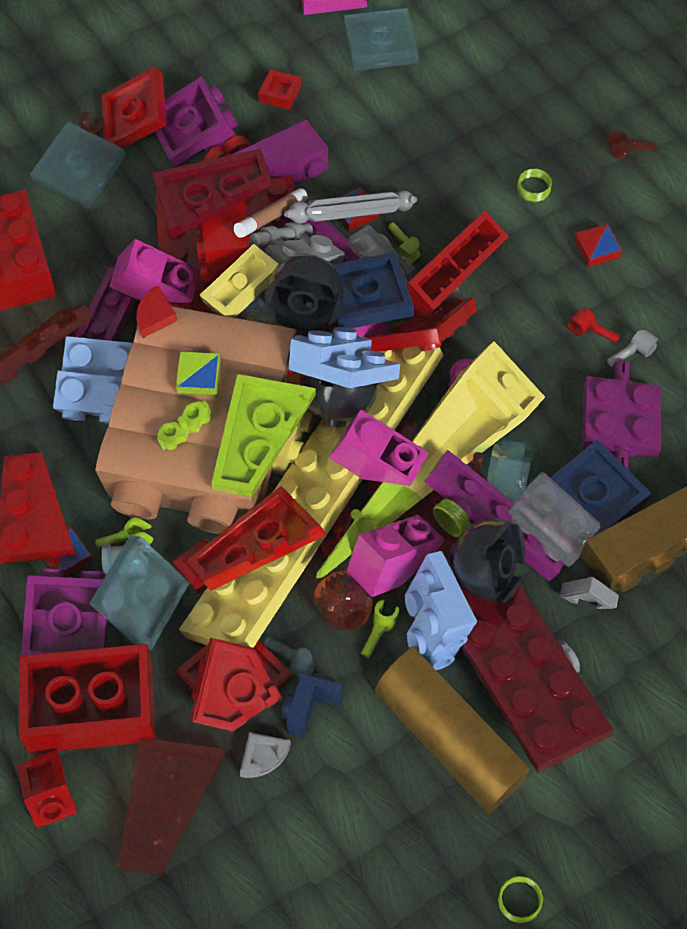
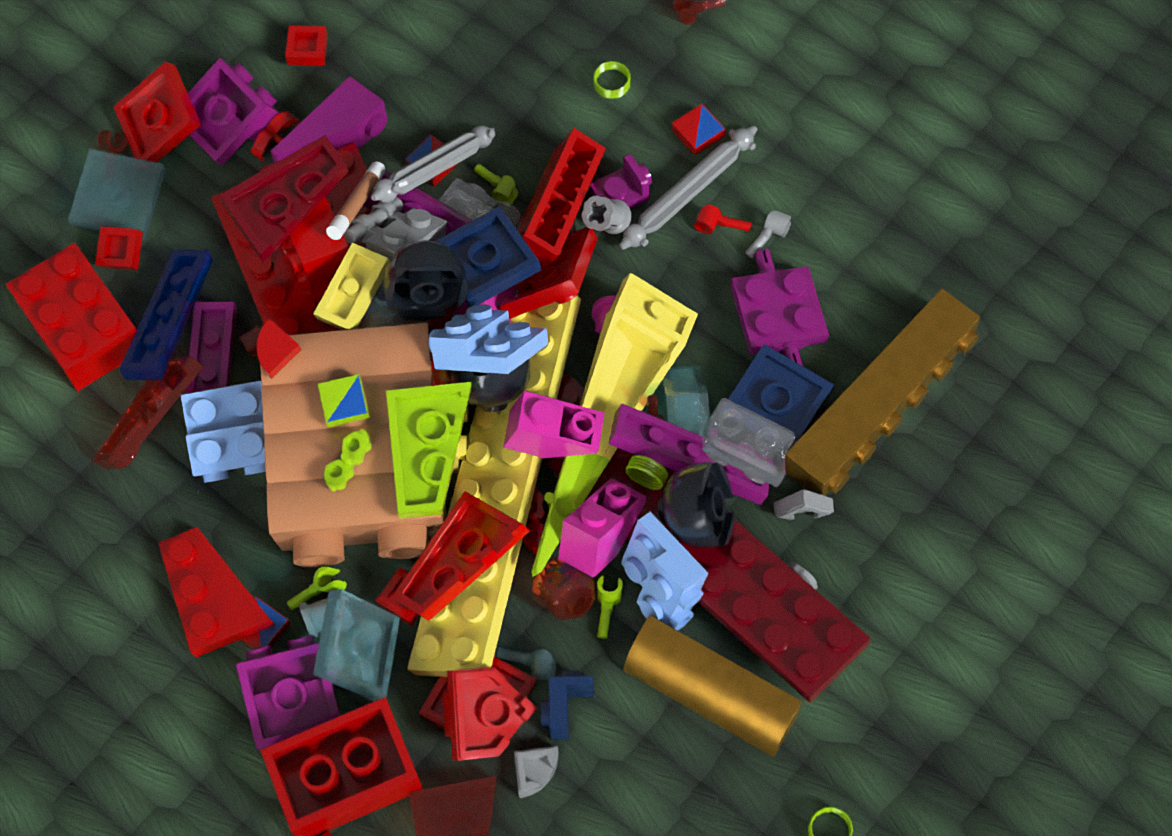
camera: 15 degrees left, 5 degrees up
dark pink slope [109,239,200,303] -> none
none -> red plate [95,226,143,271]
none -> clear blue plate [119,249,213,380]
none -> light grey bush [582,195,631,234]
none -> magenta bracket [590,153,652,210]
none -> light grey wheel [619,126,757,250]

